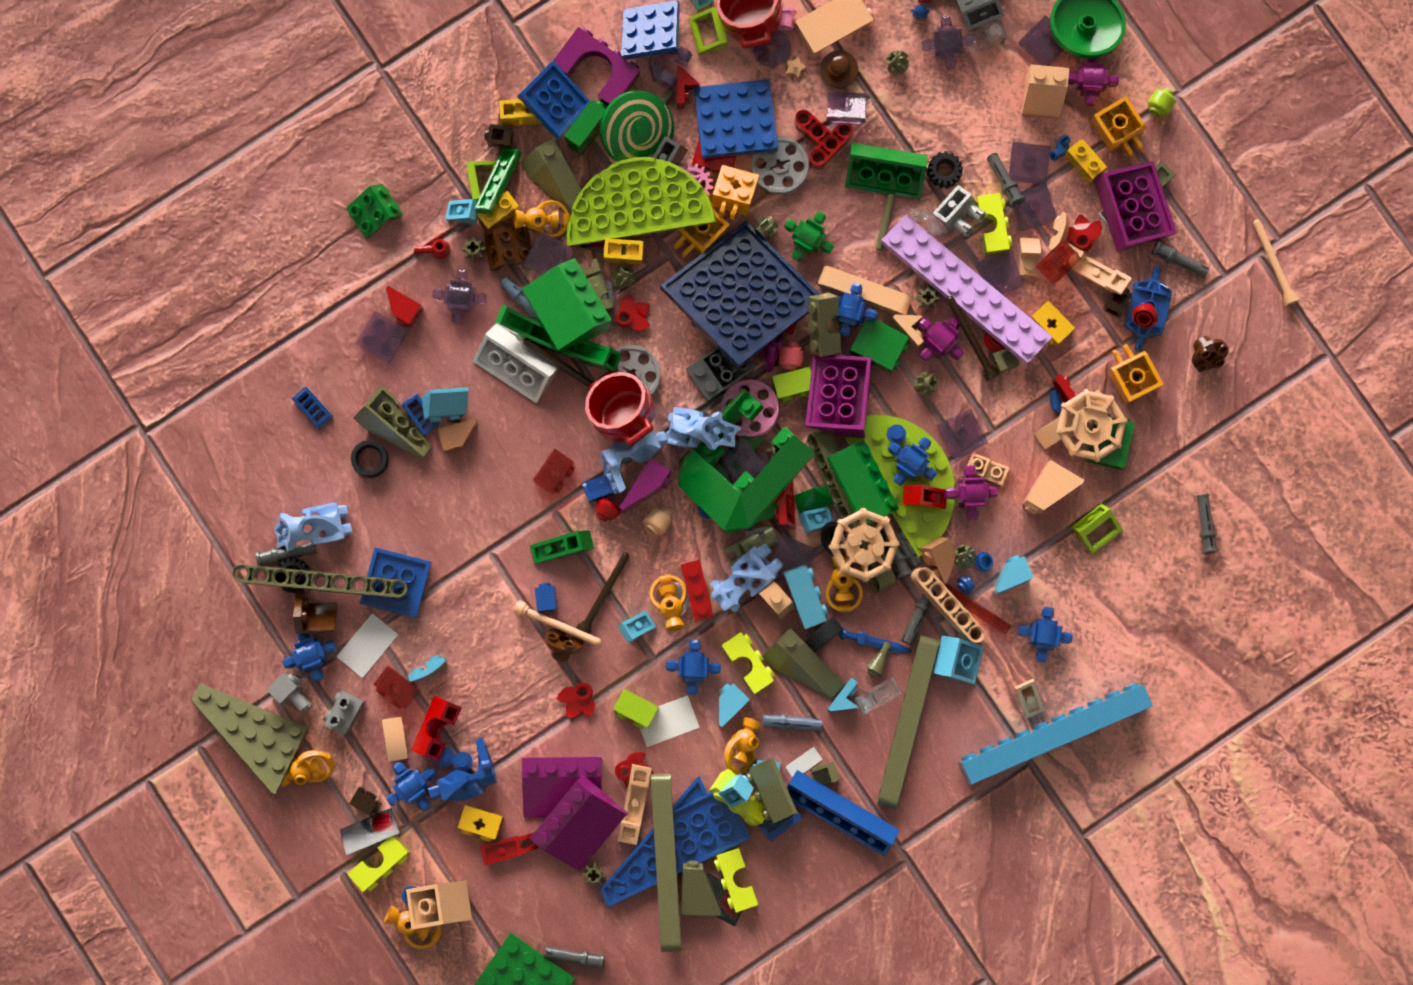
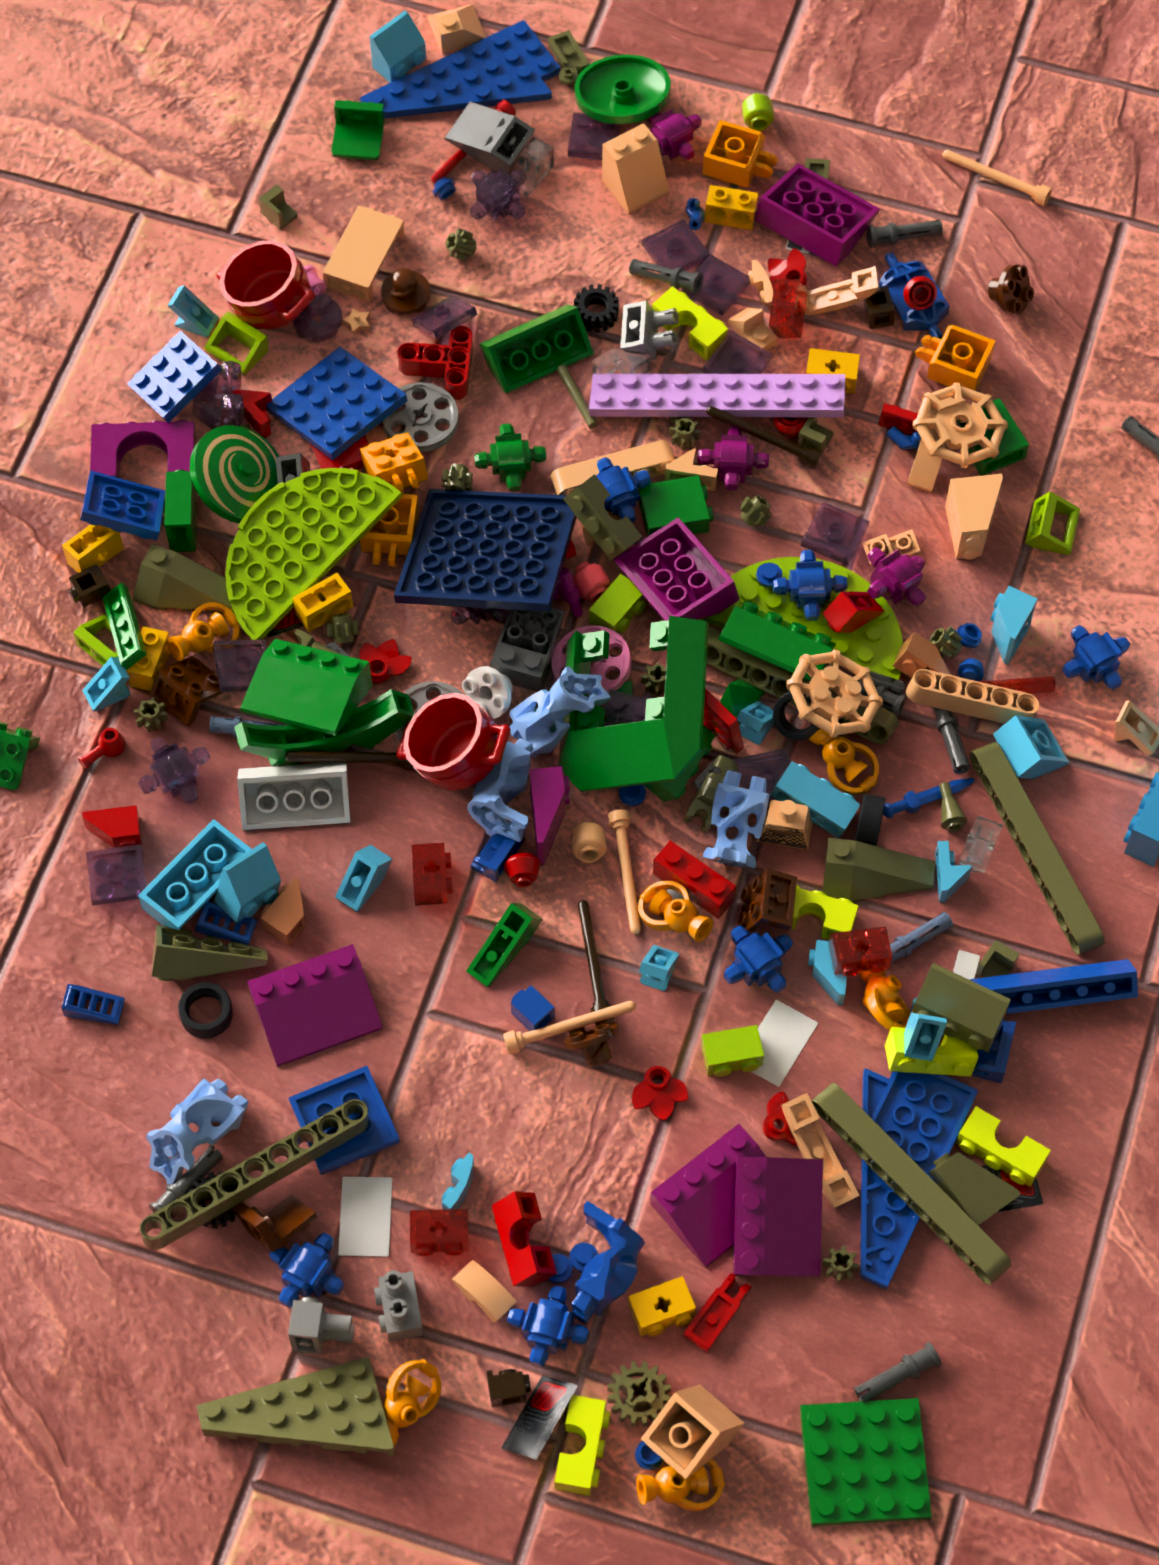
camera: 40 degrees left, 20 degrees down
none -> medium azure slope [138,819,251,930]
none -> magenta slope [247,944,383,1067]
none -> medium azure slope [335,845,393,911]
none -> white plate [462,666,513,719]
none -> olive gear [607,1361,671,1427]
none -> light nougat piece [608,809,641,935]
none -> reddish brown bracket [738,868,797,933]
none -> clear red brick [828,927,892,977]

